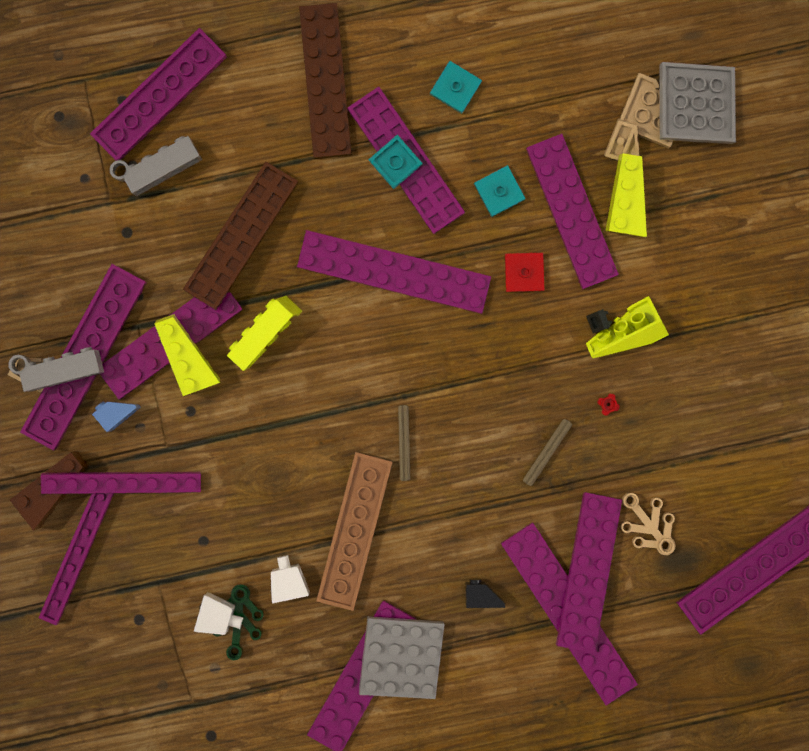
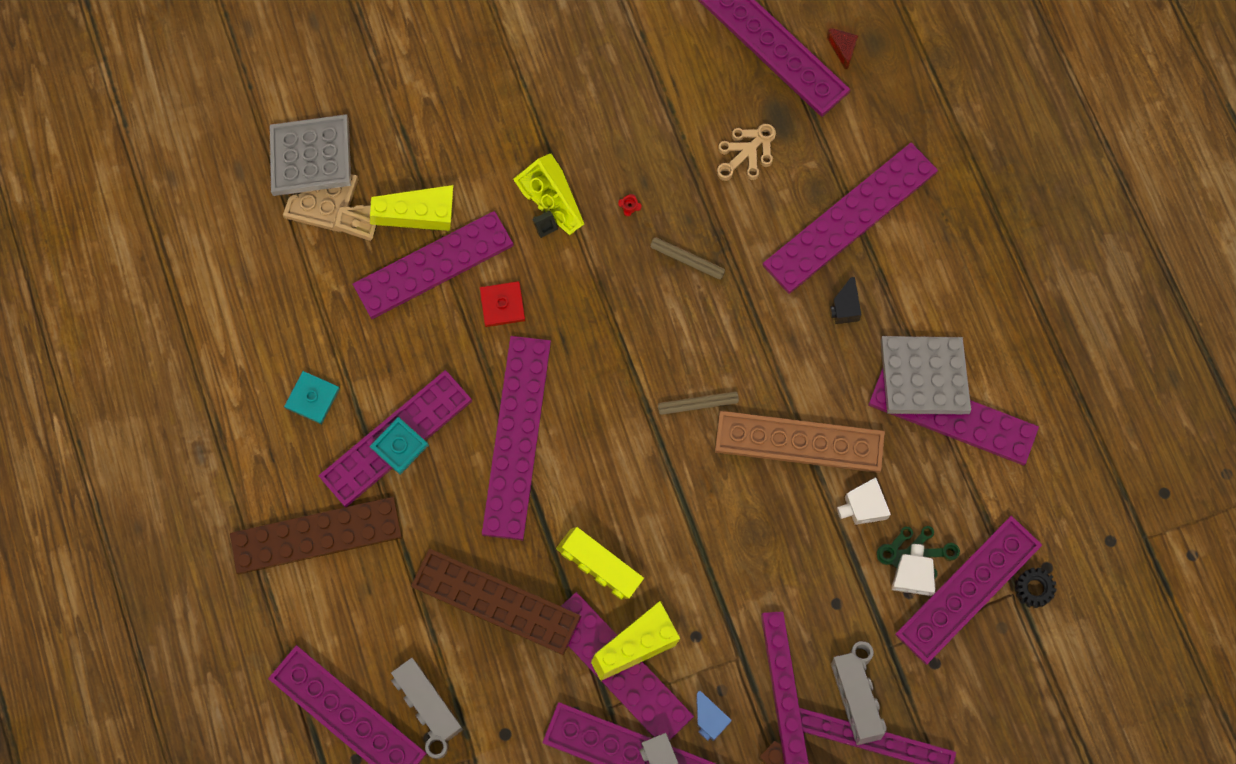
camera: 90 degrees left, 15 degrees down
teal plate [474,165,526,217] -> none
magenta plate [556,492,622,653] -> none
none -> clear red slope [827,28,858,70]
none -> light grey hinge [831,641,886,745]
none -> magenta plate [895,516,1042,665]
none -> black tyre [1015,568,1057,608]

